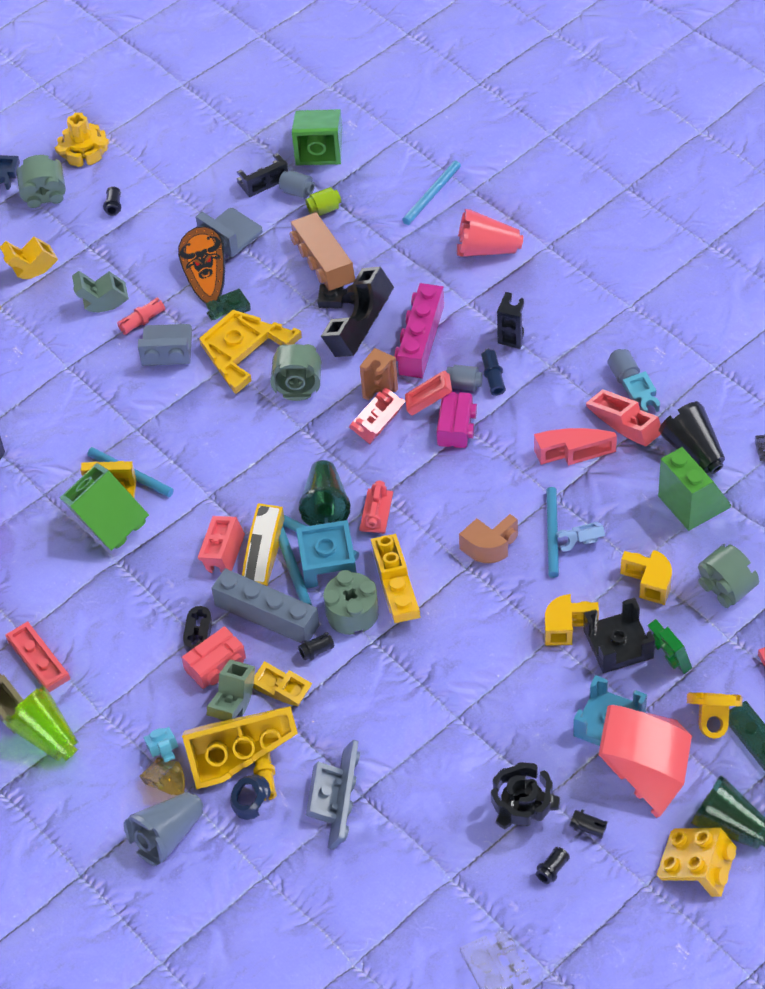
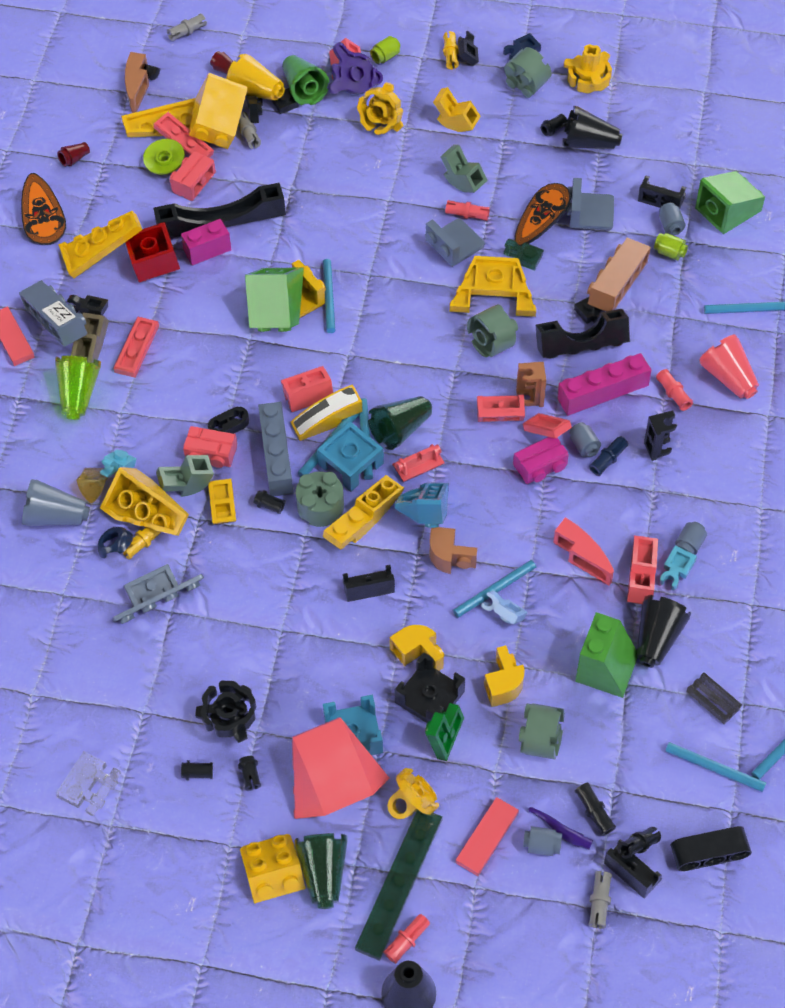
camera: 50 degrees right, 5 degrees up
none -> black hinge [342,565,395,602]
none -> dark azure wedge [395,483,449,528]
none -> black cone [562,106,622,149]
none -> coral pin [656,369,693,411]

